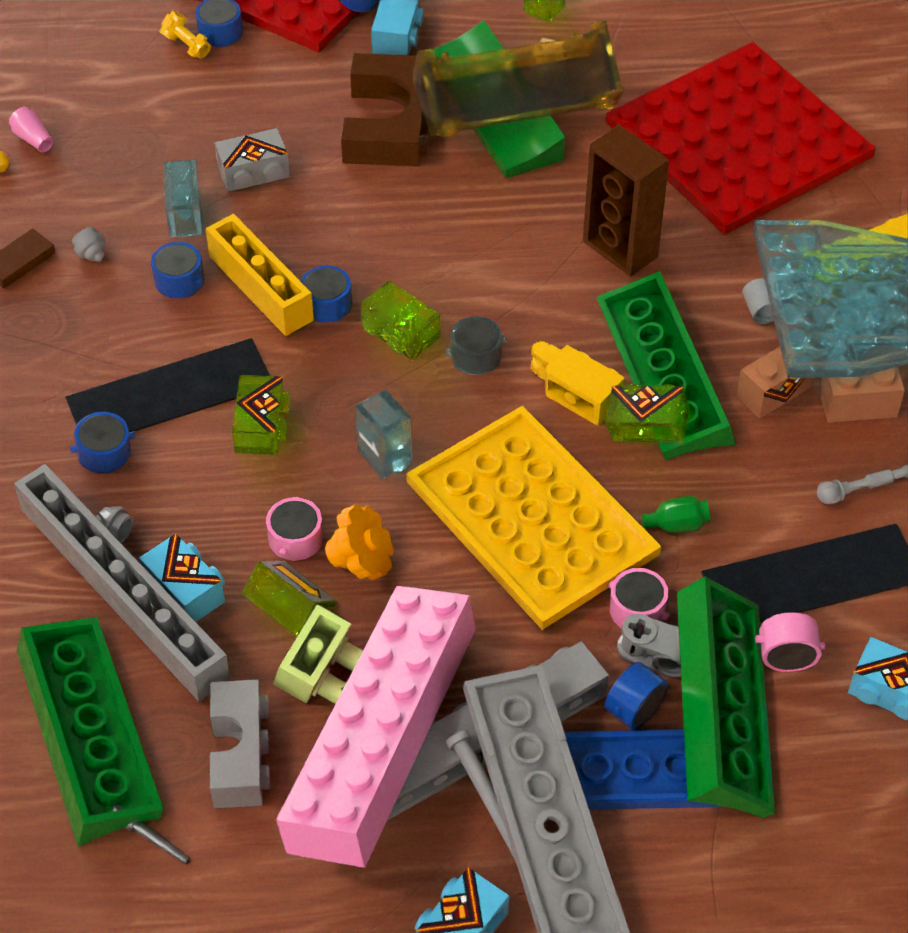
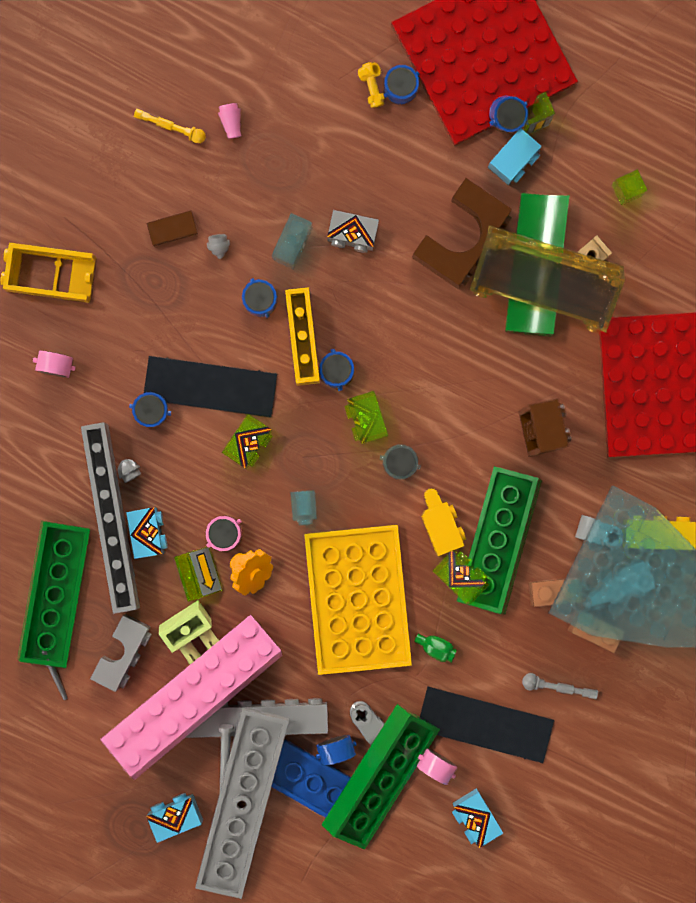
camera: 25 degrees right, 35 degrees up
piece [608,568,670,632] -> none

